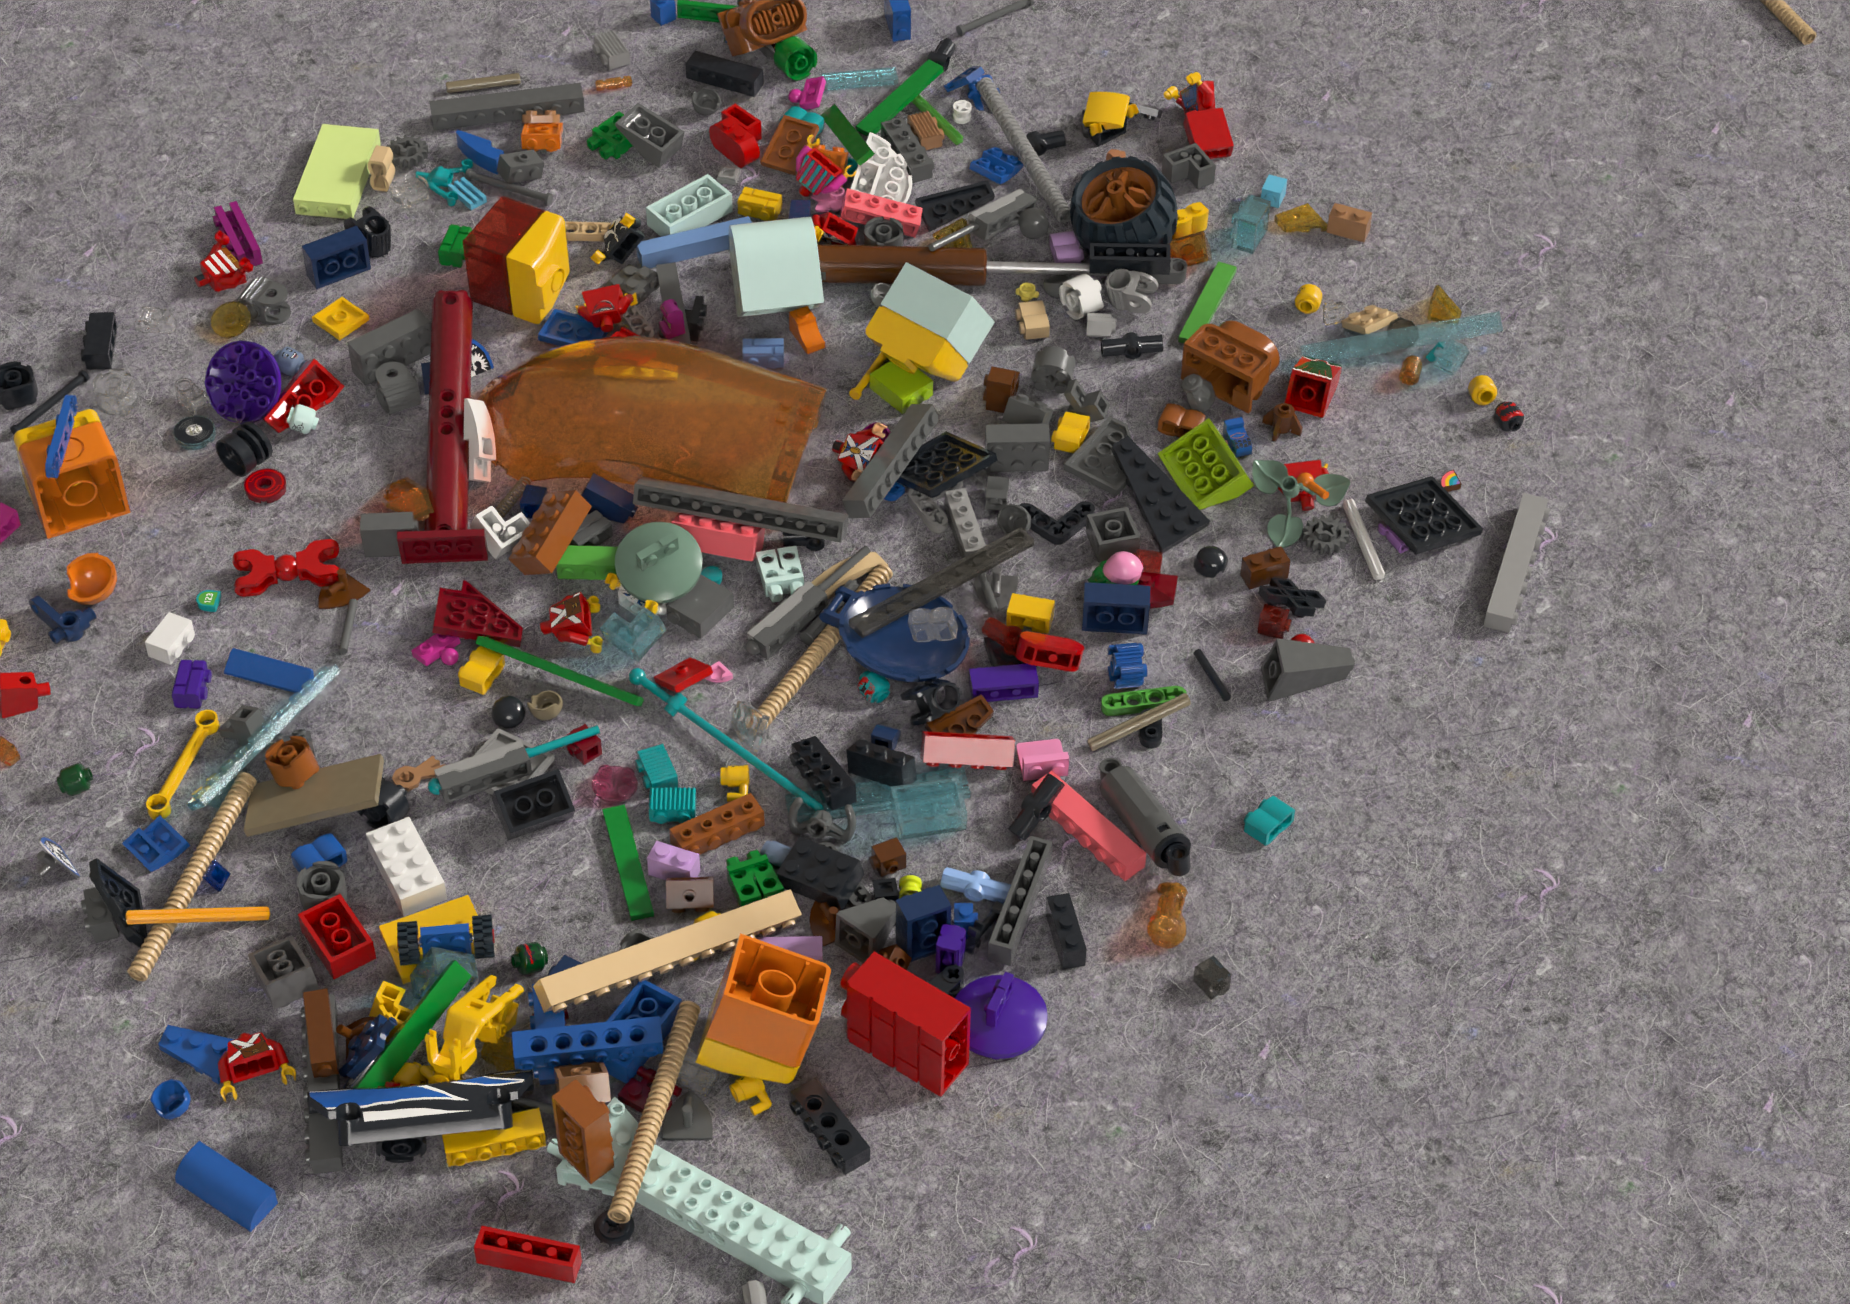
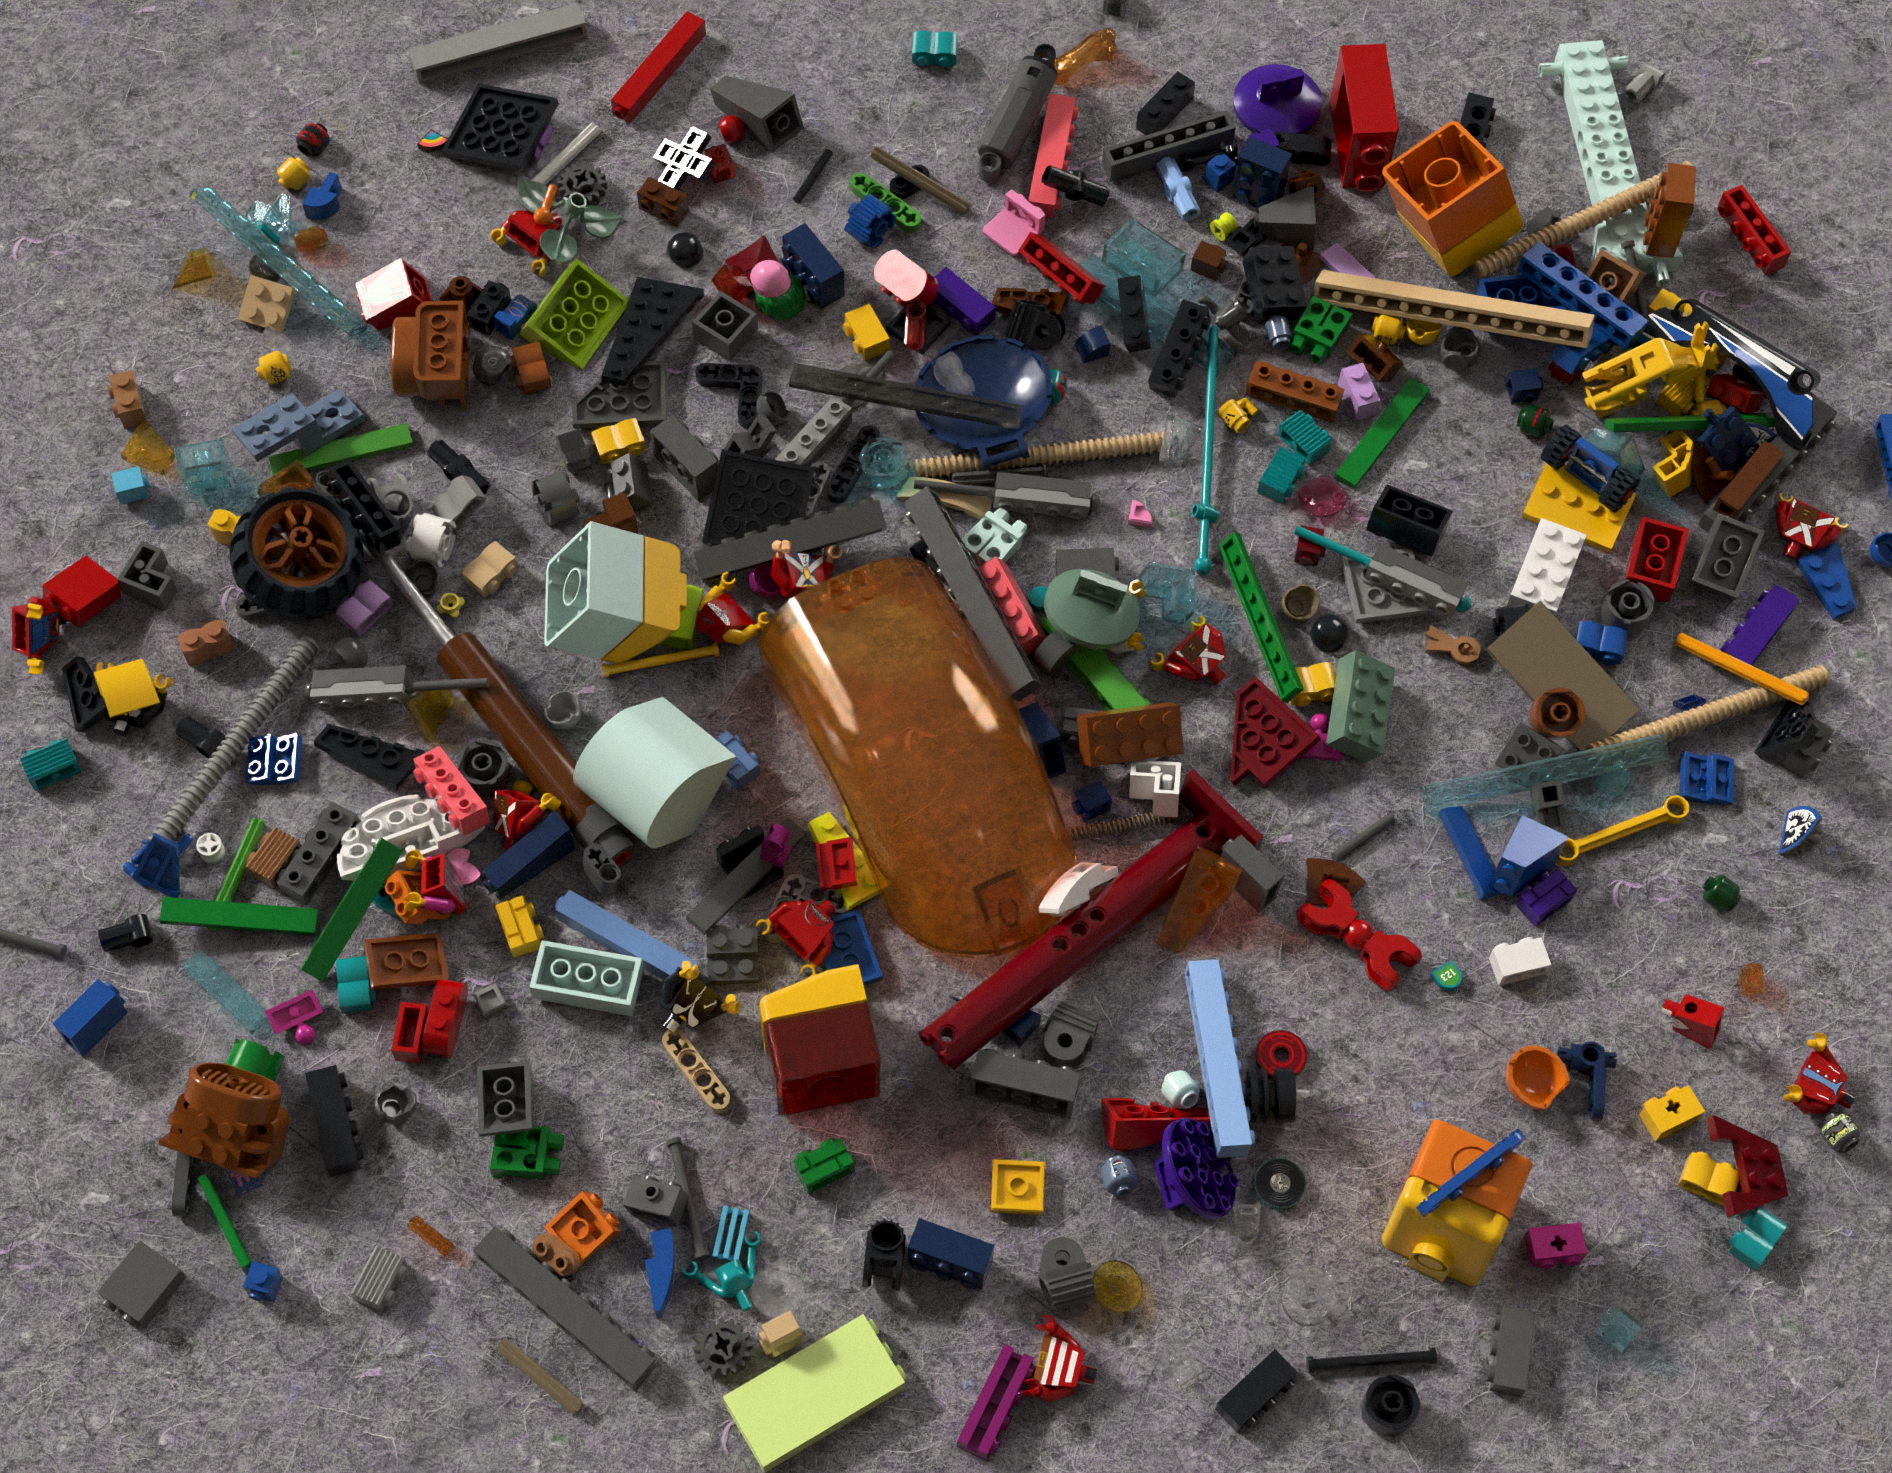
camera: 130 degrees left, 15 degrees up
red plate [654,657,713,693] -> none
none -> teal brick [20,738,82,791]
none -> sand blue bracket [232,388,365,462]
none -> blue brick [302,172,342,220]
none -> black brick [467,280,511,336]
none -> red brick [611,11,706,123]
none -> torso [696,572,772,645]
none -> black beam [827,425,880,504]
none -> clear light blue brick [859,437,911,492]
none -> light blue brick [1185,960,1255,1158]
none -> sand green brick [1326,650,1395,763]
none -> slope [1489,815,1568,897]
none -> dark purple brick [1720,584,1800,666]

